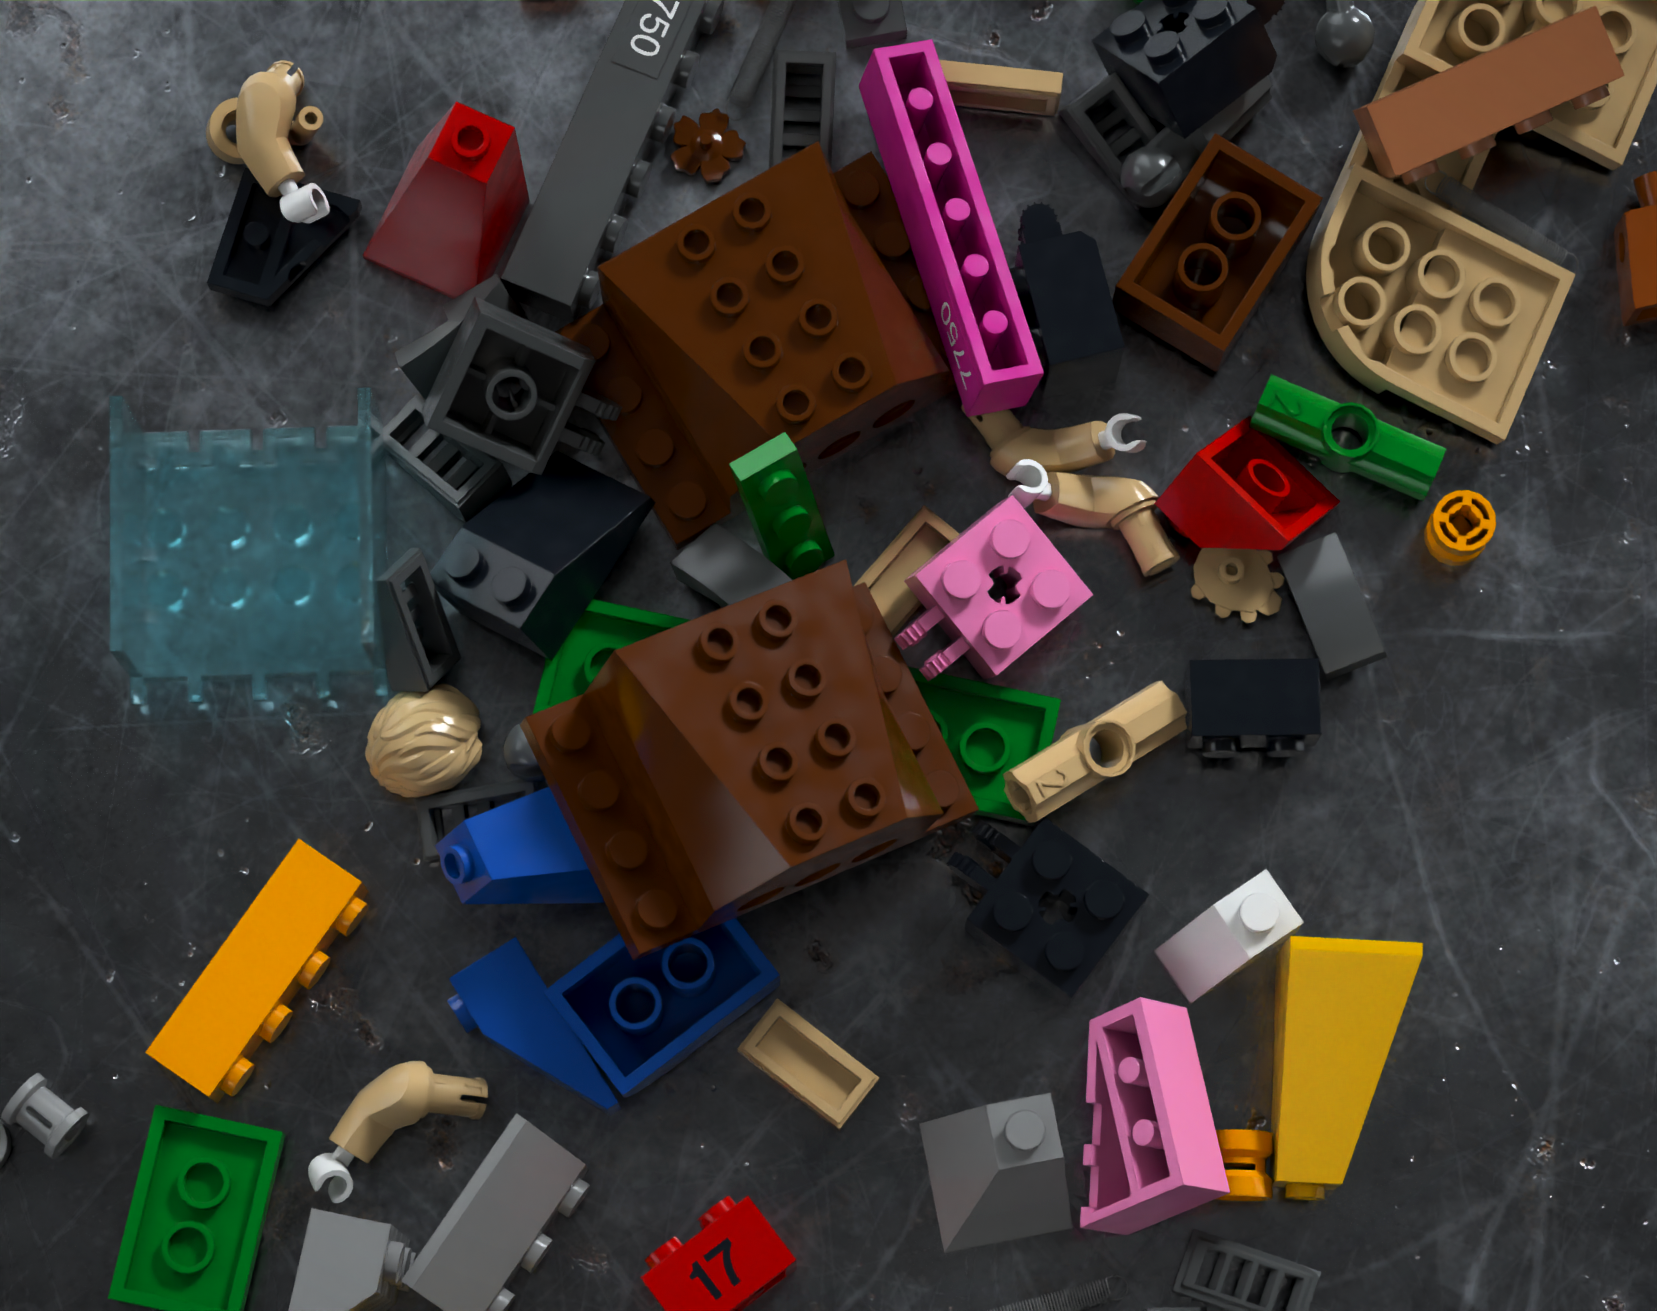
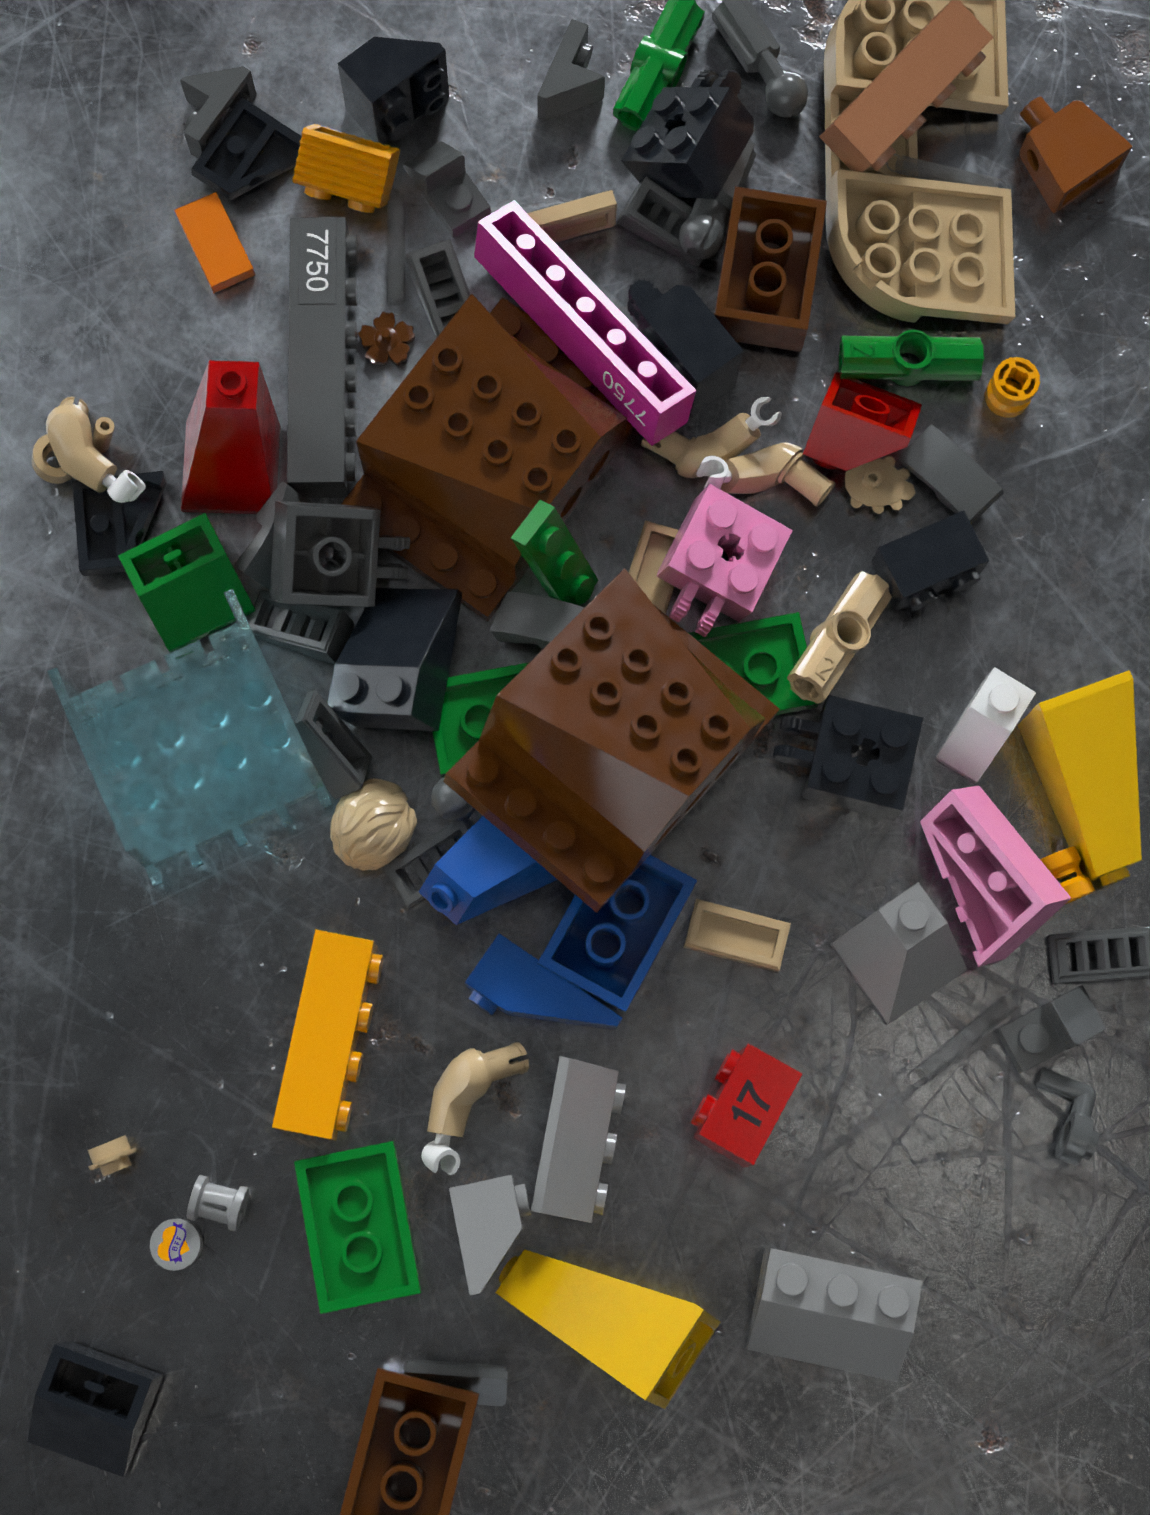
camera: 25 degrees left, 0 degrees up
none -> green slope [118,513,256,654]

